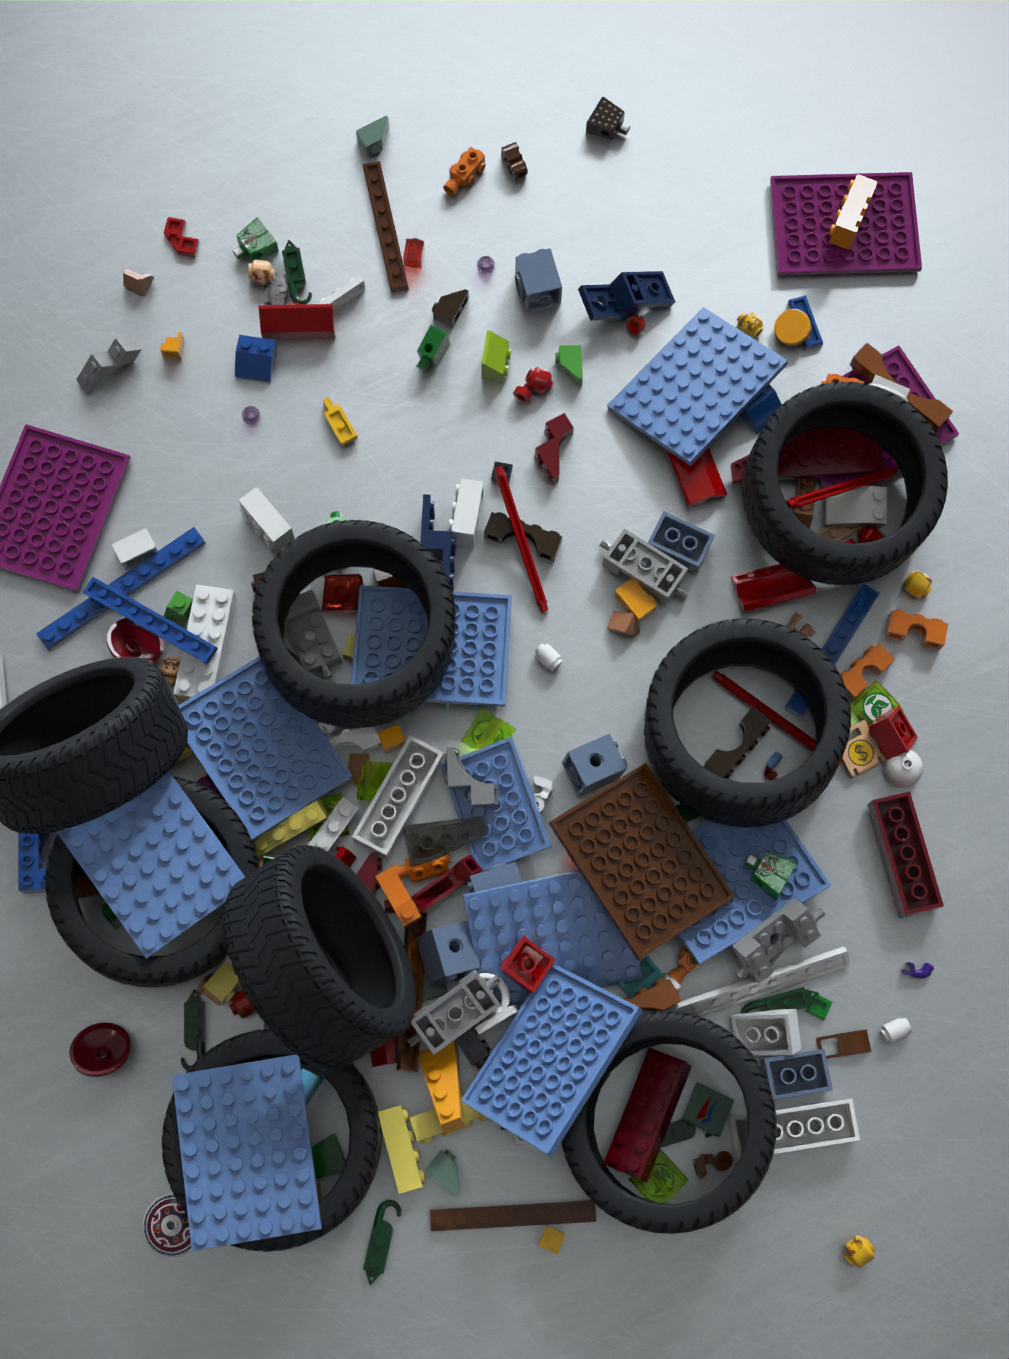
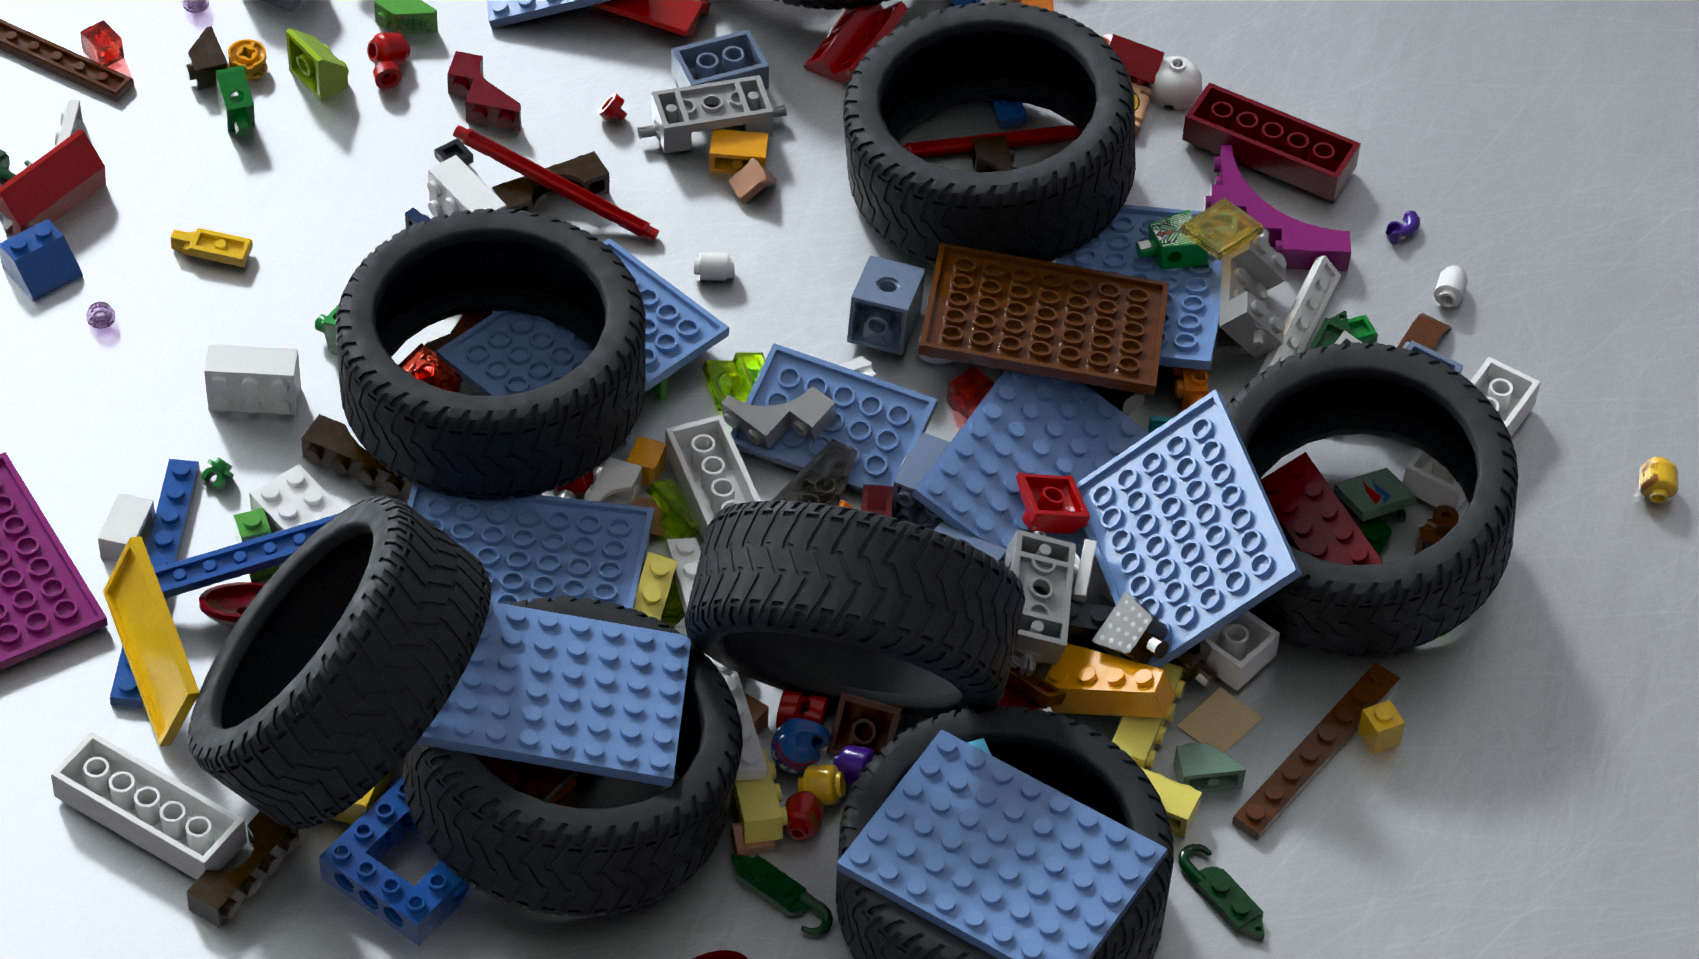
camera: 50 degrees left, 25 degrees down
none -> yellow tile [103,536,200,747]
none -> green plate [201,457,234,490]
none -> light orange wheel [227,39,267,81]
none -> red tile [598,93,627,122]
none -> torso [1092,592,1169,664]
none -> tan sticker [1177,687,1263,753]
none -> clear yellow tile [1181,198,1263,260]
none -> magenta arch [1204,144,1351,271]

